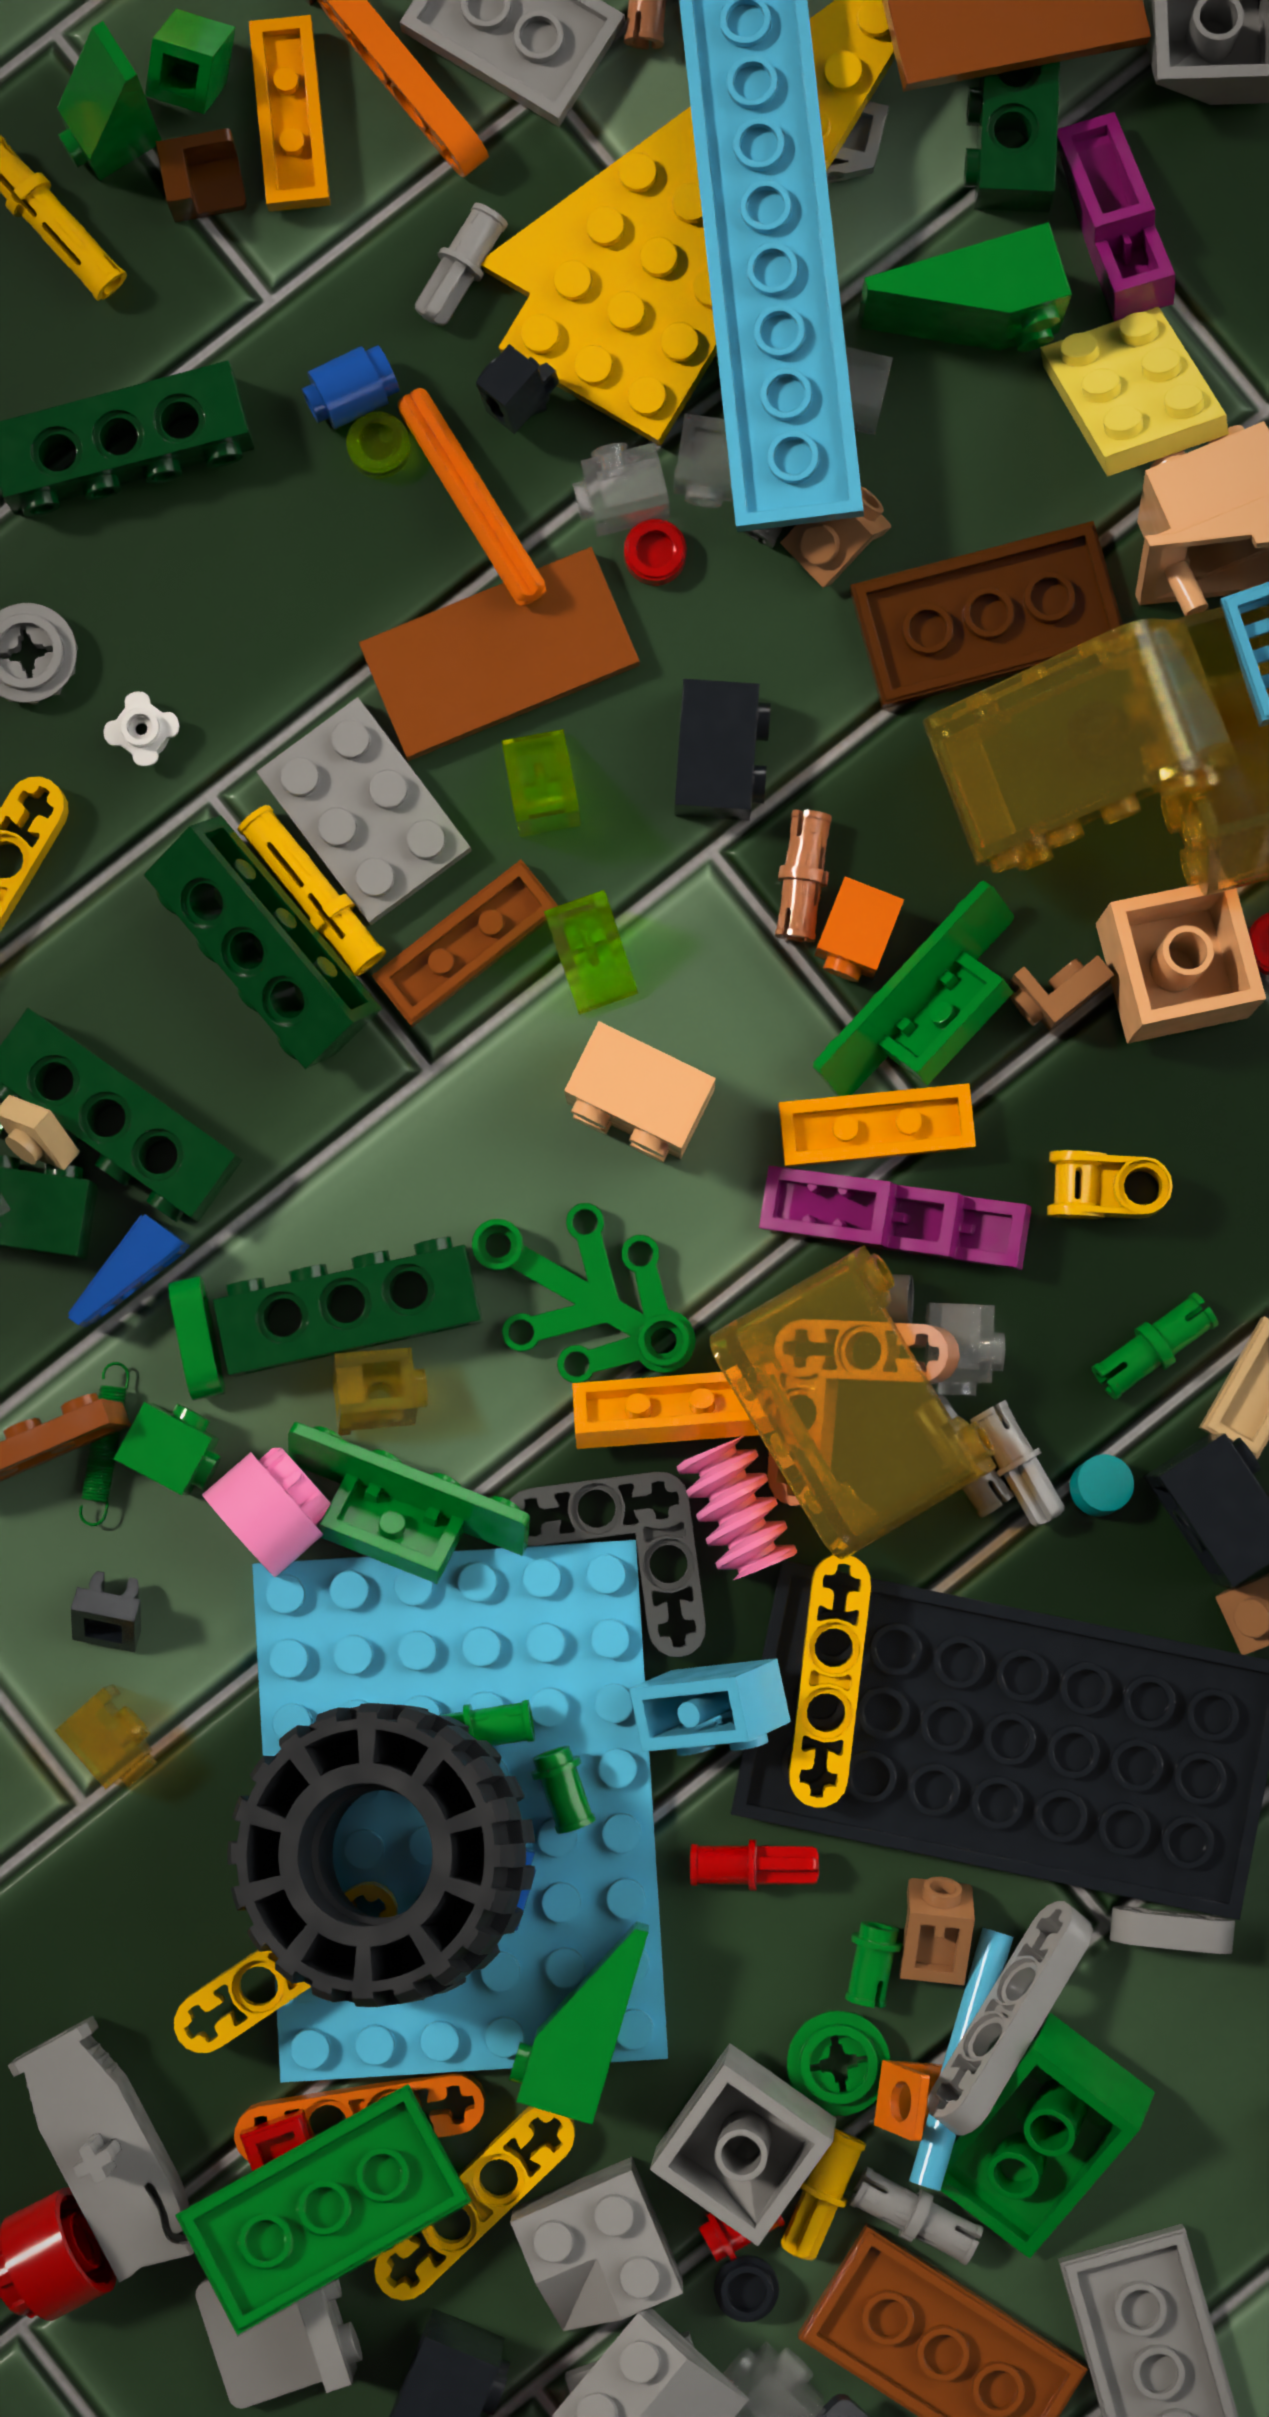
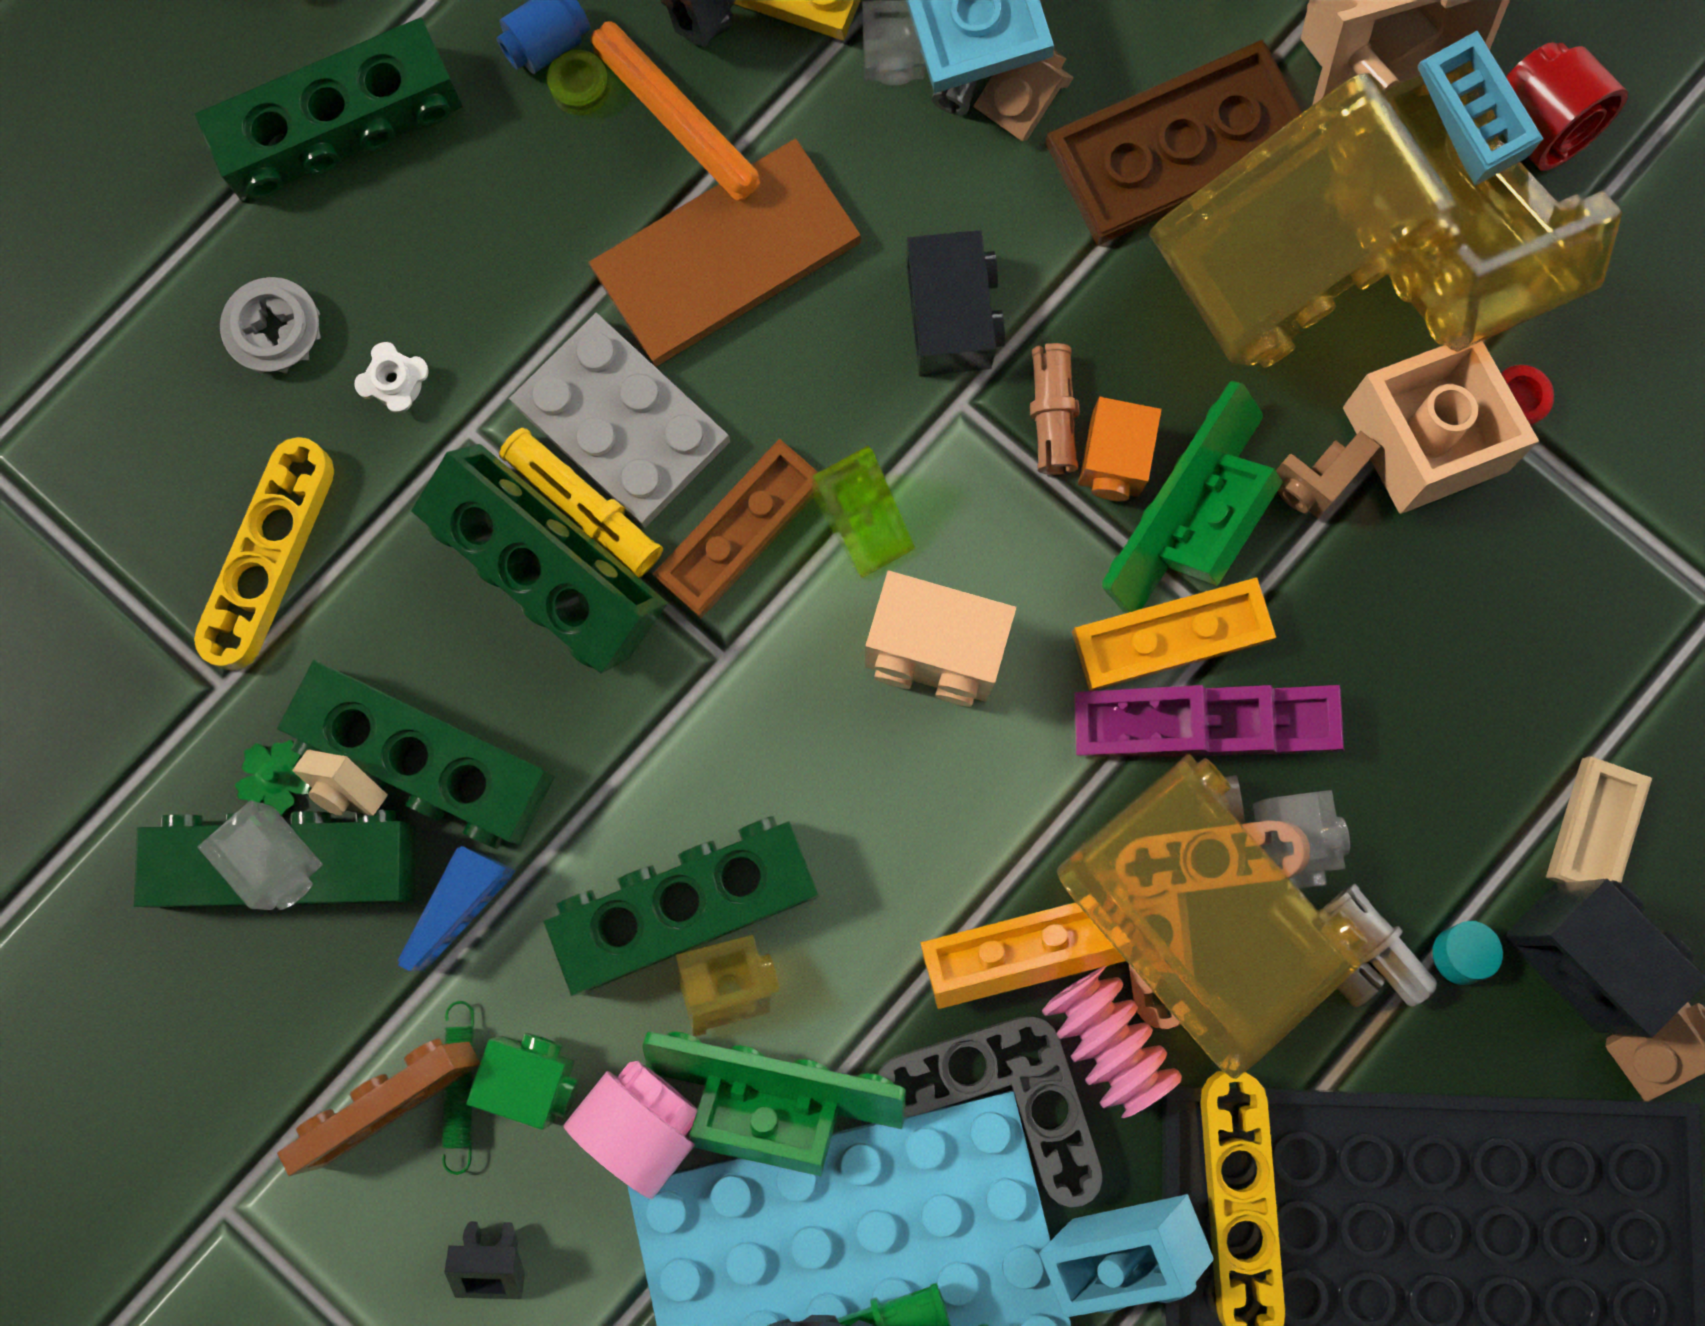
camera: 15 degrees left, 5 degrees down
green beam [168,1275,225,1401] -> none
green plant [472,1203,696,1383] -> none
clear neon green slope [502,729,581,837] -> none
clear brick [572,443,670,537] -> none
red tile [624,519,687,586] -> none
yellow piece [1047,1150,1173,1219] -> none
green pin [1091,1292,1219,1400] -> none

